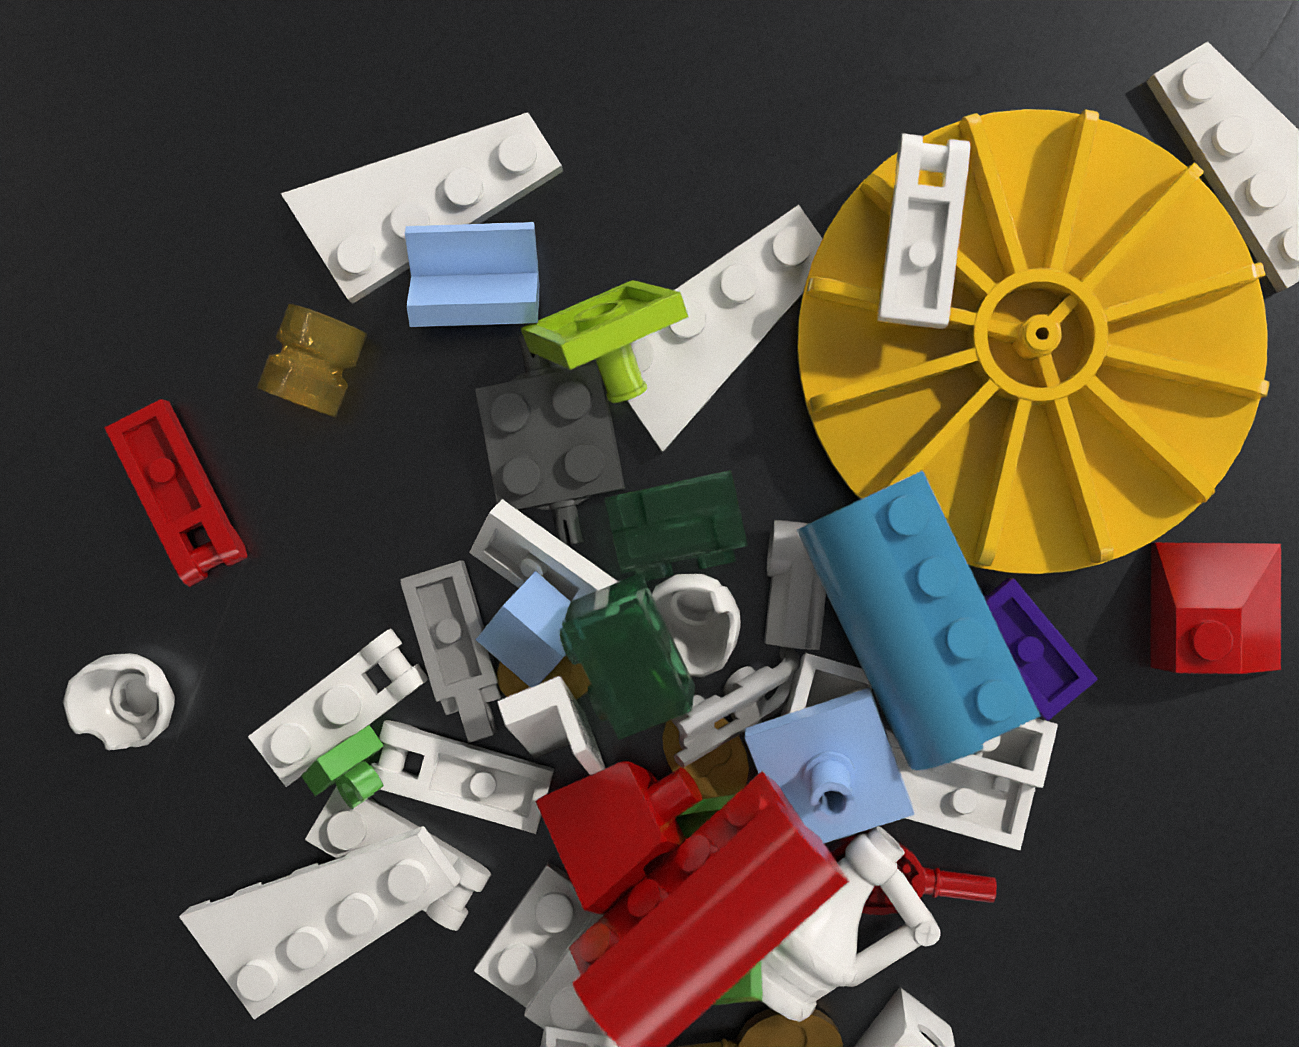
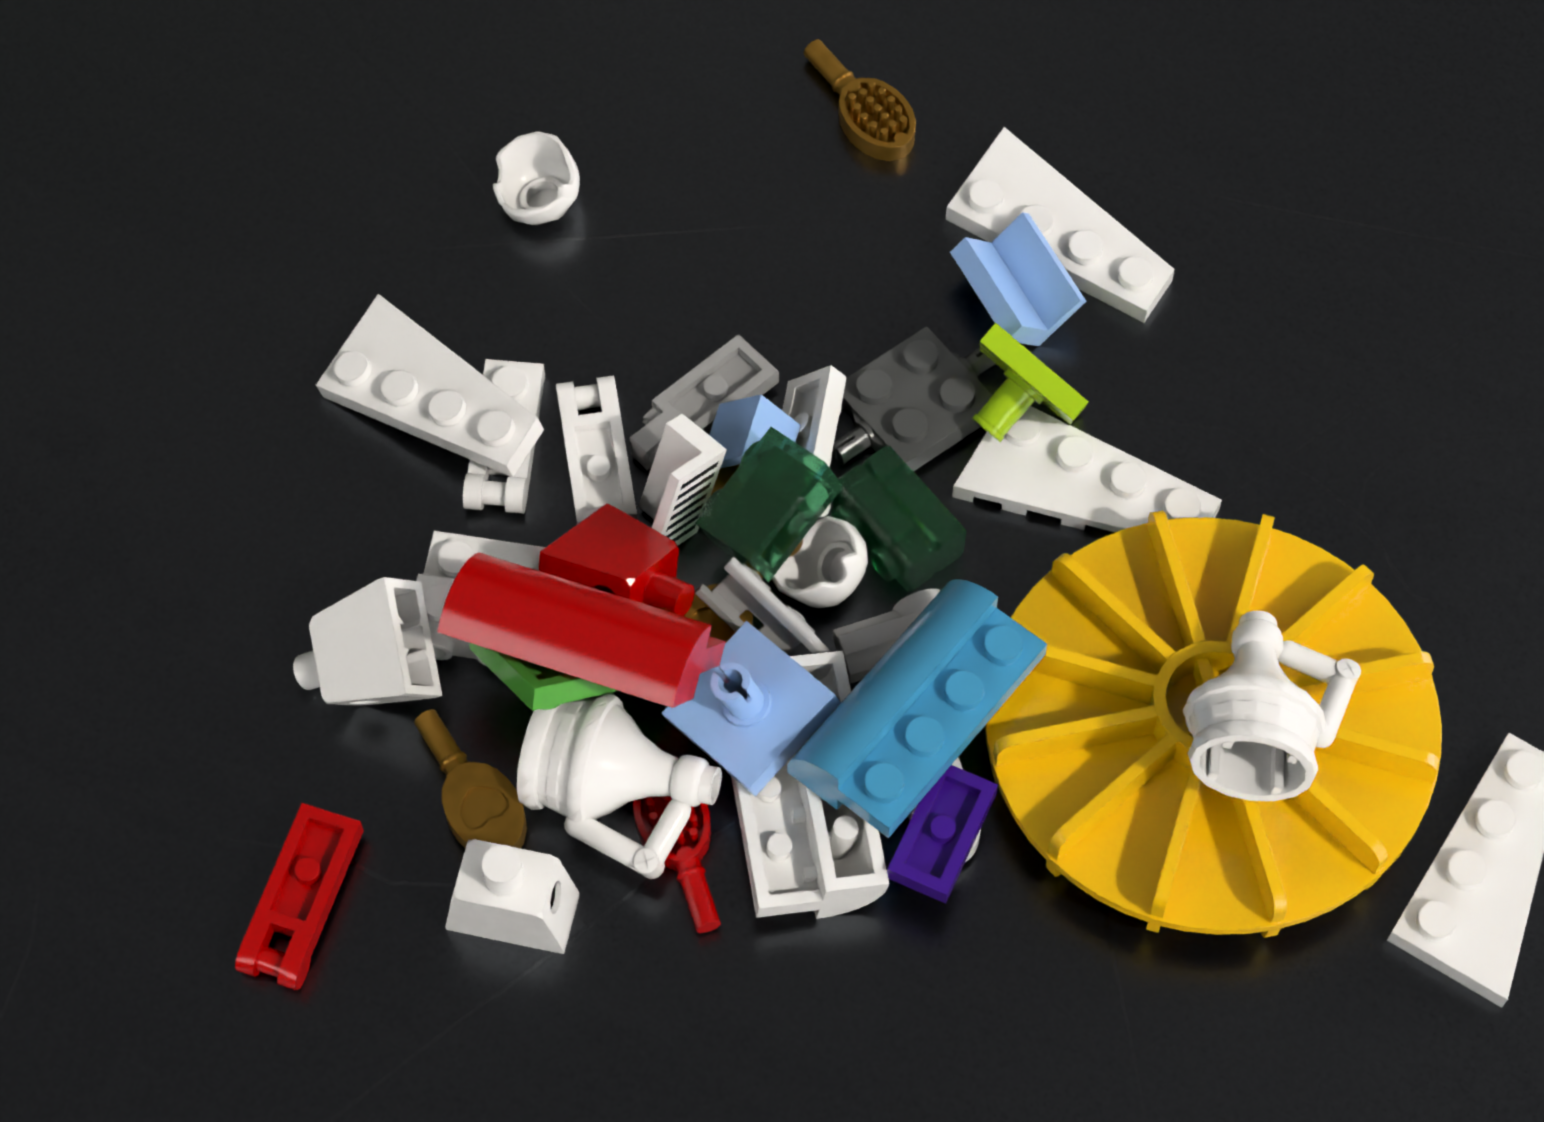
camera: 65 degrees right, 25 degrees down
red plate [104,399,247,587] -> none
white plate [248,629,429,787] -> none
clear yellow wheel [256,304,367,418] -> none
bright green tile [301,725,384,809] -> none
white plate [877,134,970,329] -> none
red slope [1151,542,1281,674] -> none
none -> pearl gold piece [803,39,916,161]
none -> white piece [1183,610,1361,801]

